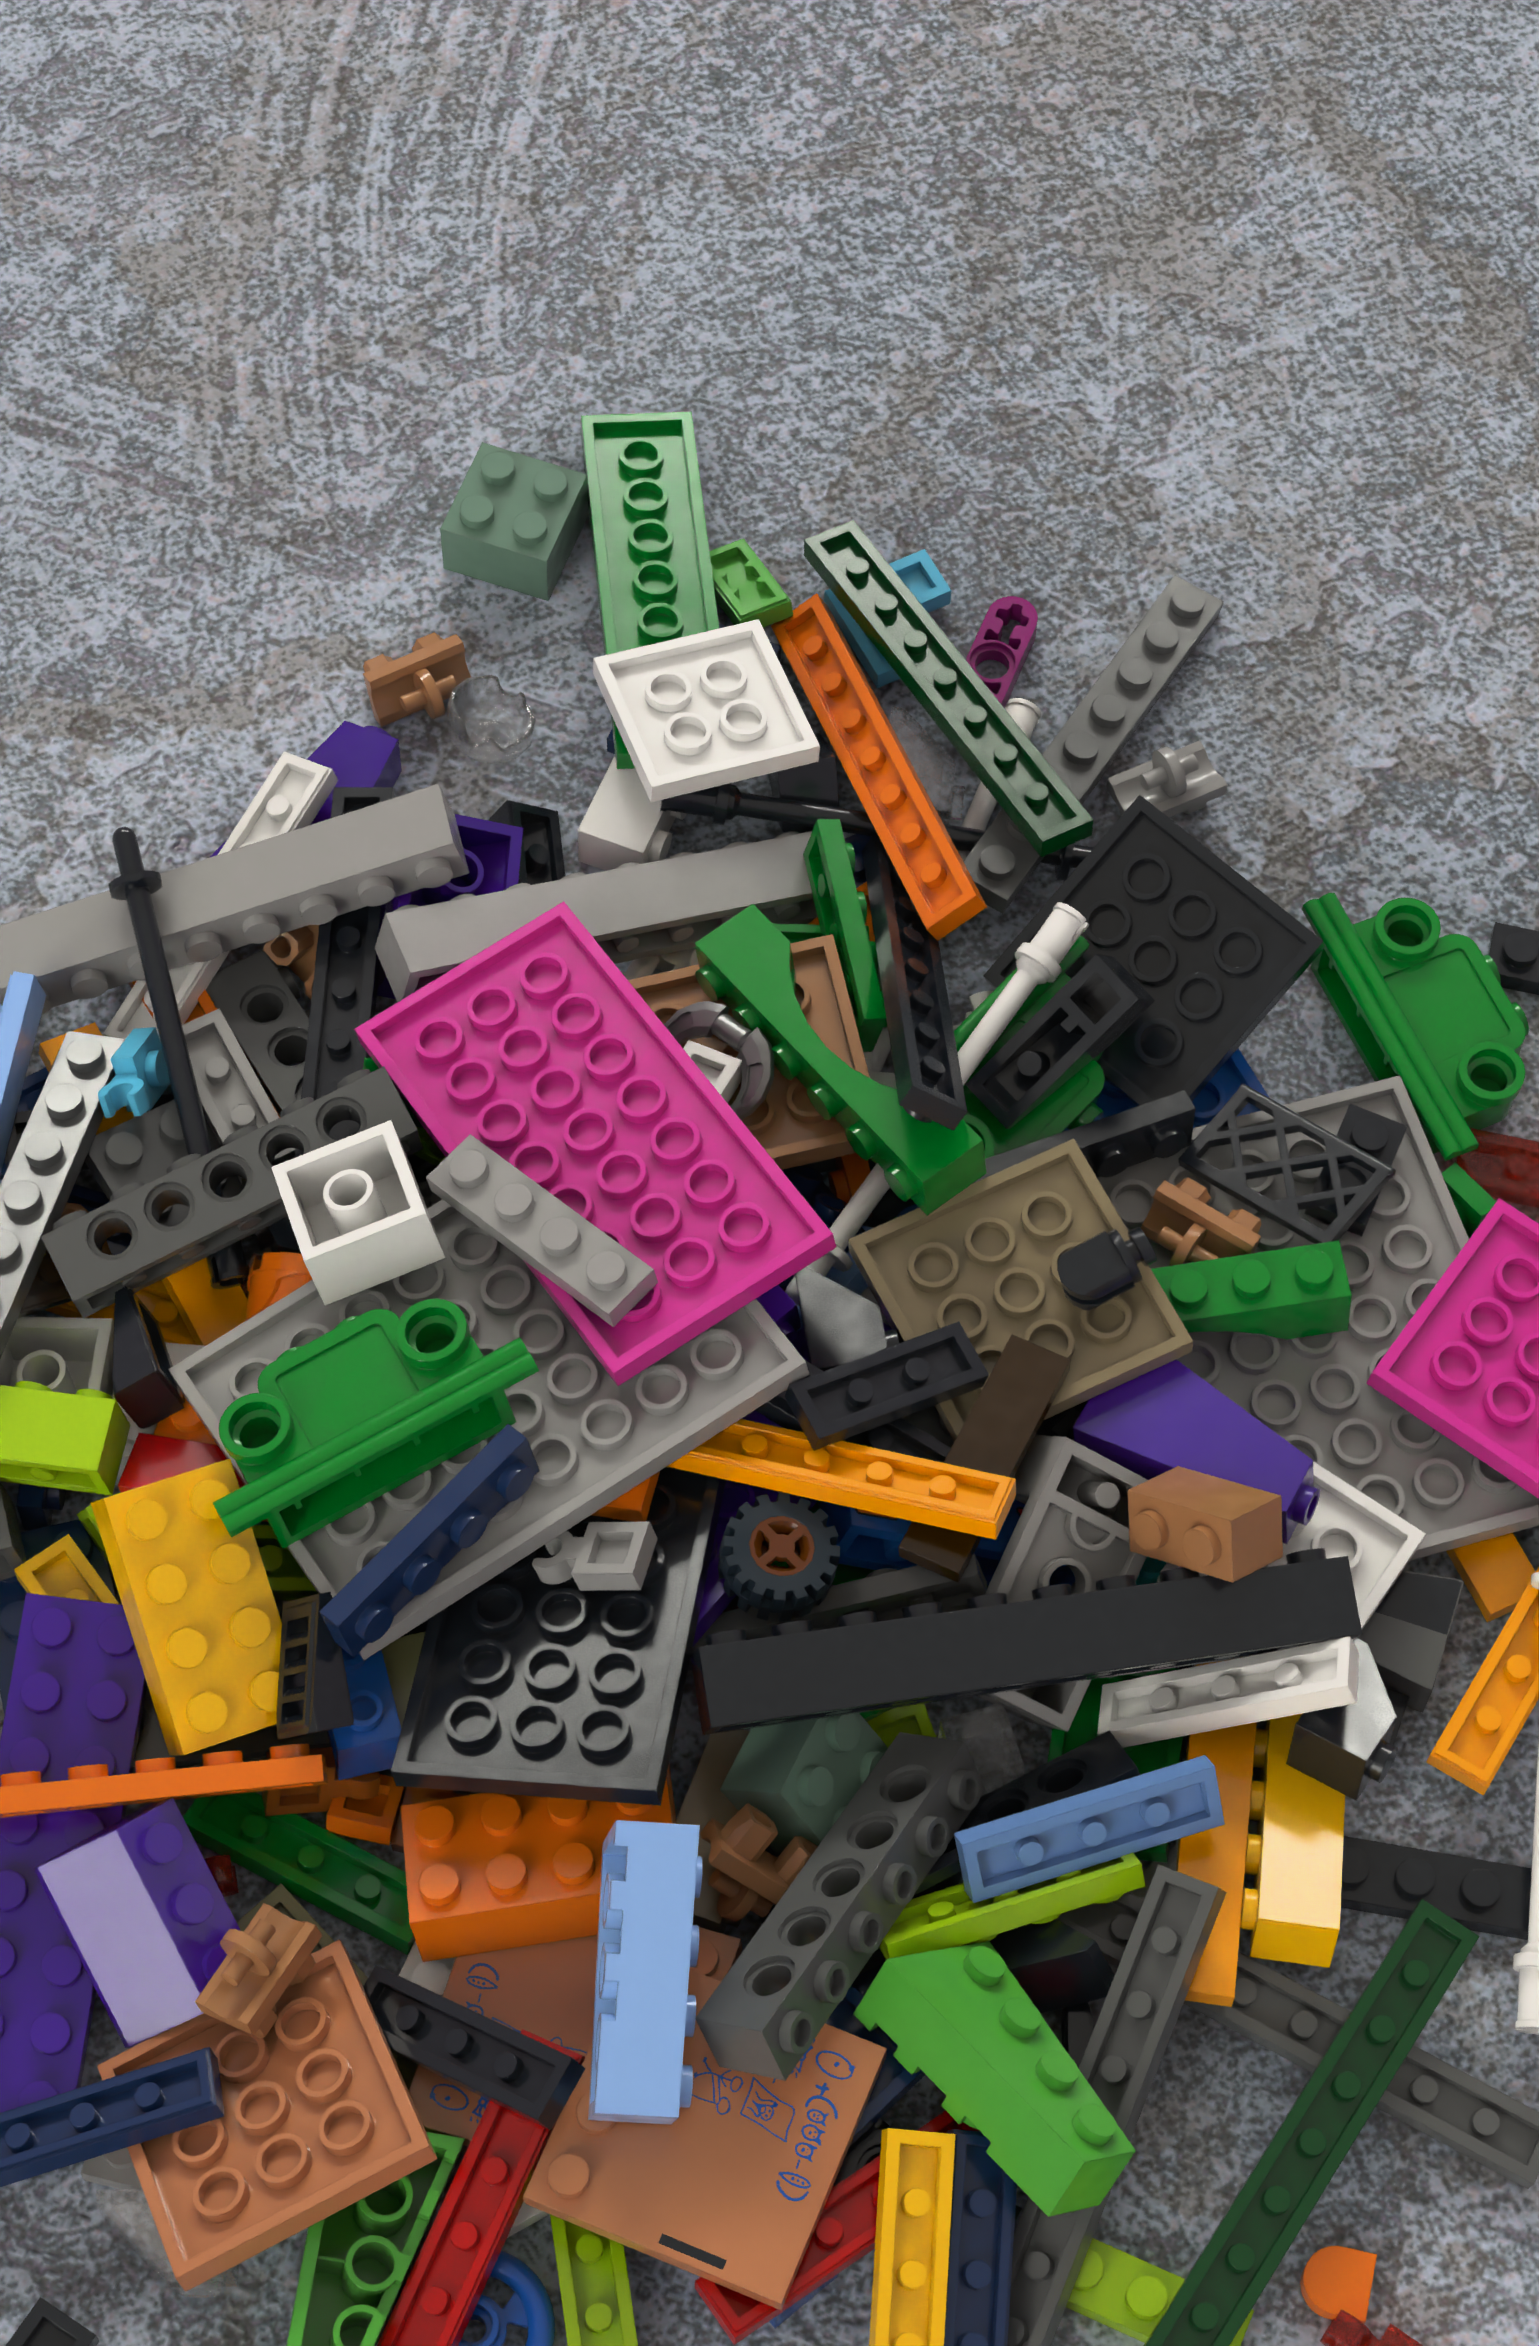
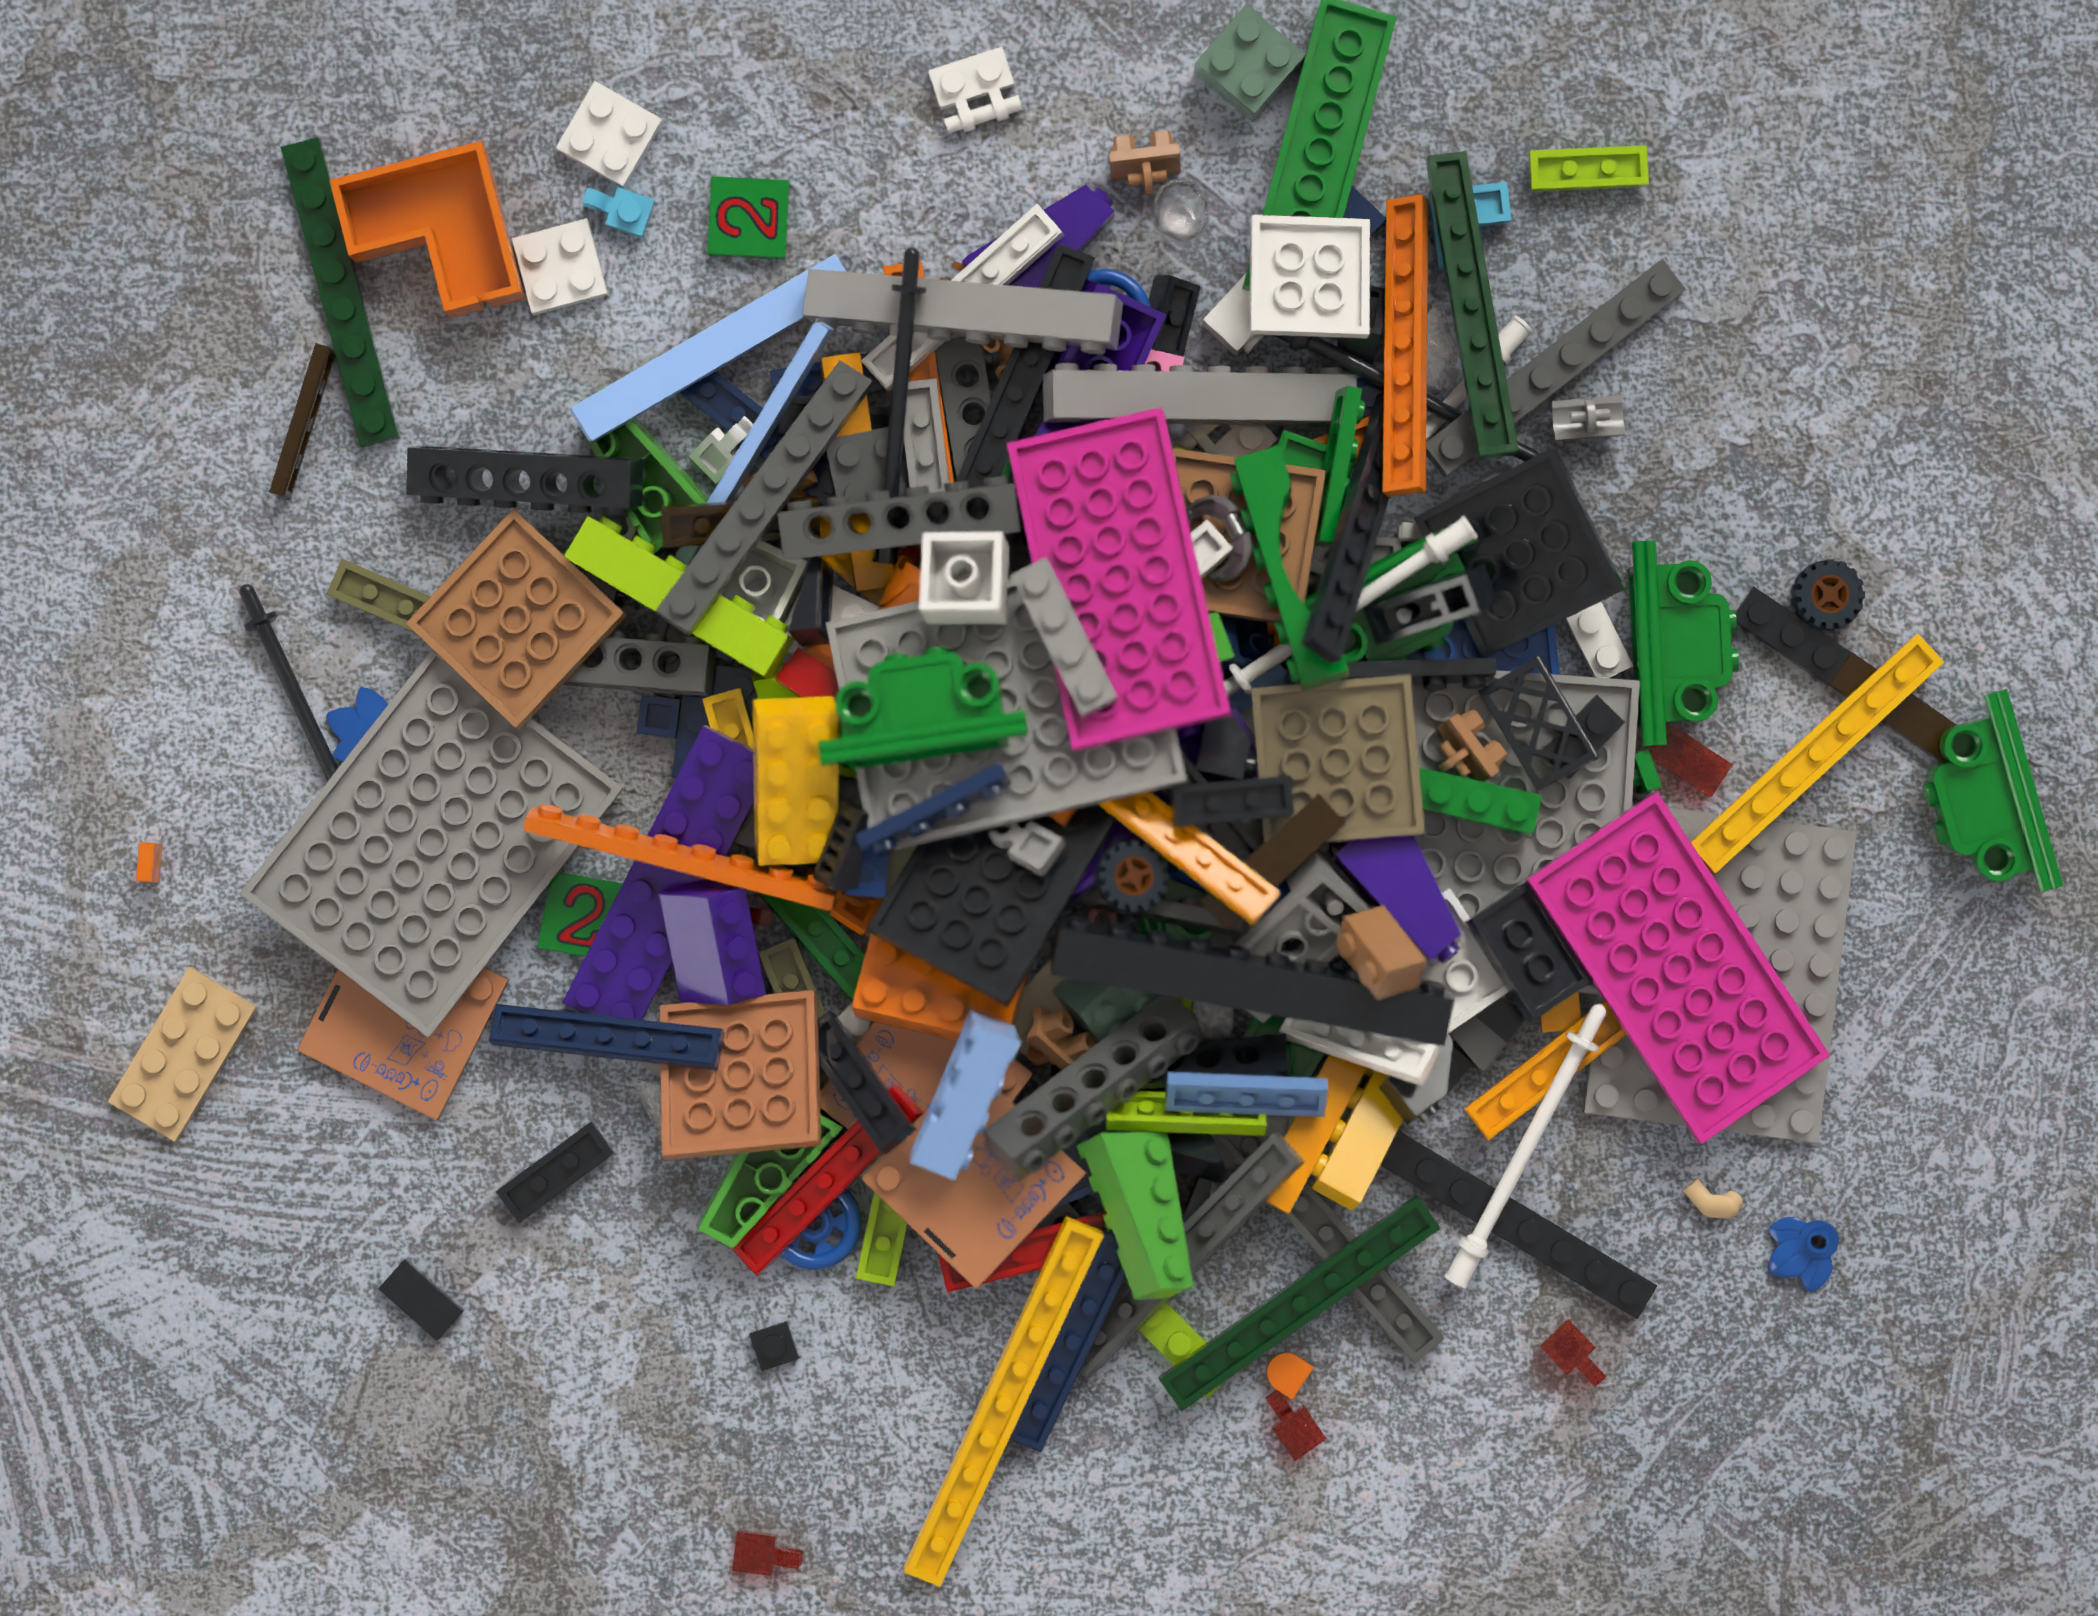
camera: 25 degrees right, 25 degrees up
medium azure plate [98,1027,170,1118] -> none
medium nougat hips [195,1903,322,2038] -> none
bright green plate [710,538,793,627] -> none
magenta beam [966,596,1038,708] -> none
black arm [1057,1227,1157,1310] -> none
none -> white plate [928,47,1023,134]
none -> black plate [1465,882,1593,1023]
none -> lime plate [1528,145,1649,192]
none -> white plate [1564,602,1633,678]

